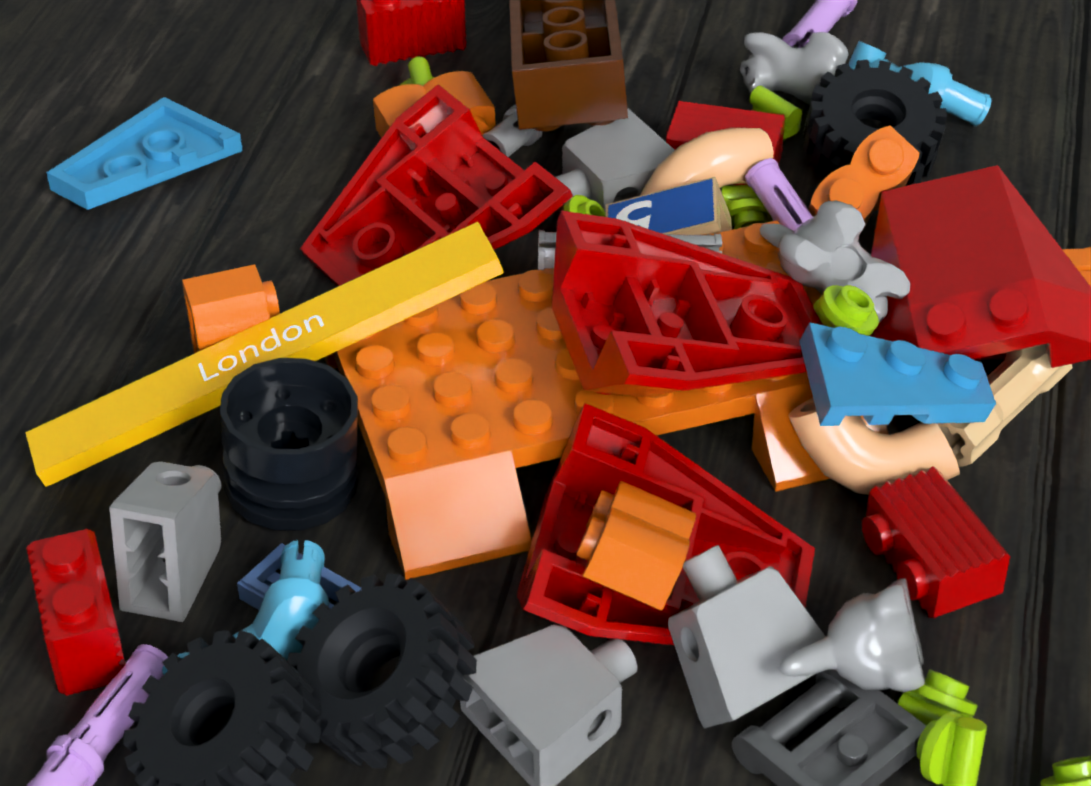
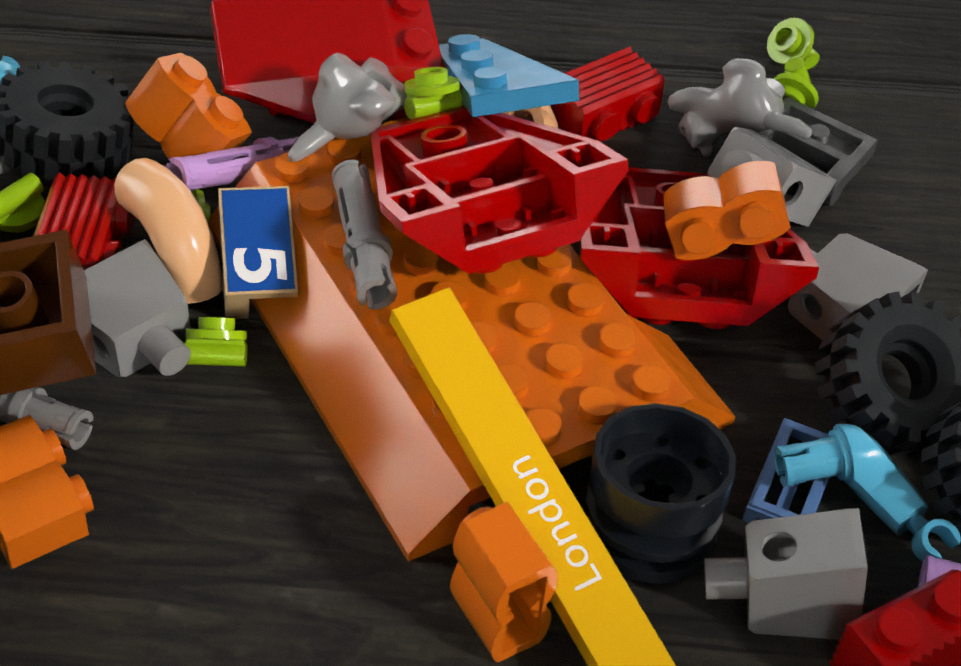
camera: 105 degrees left, 5 degrees up
red wedge [300,84,573,287] -> none

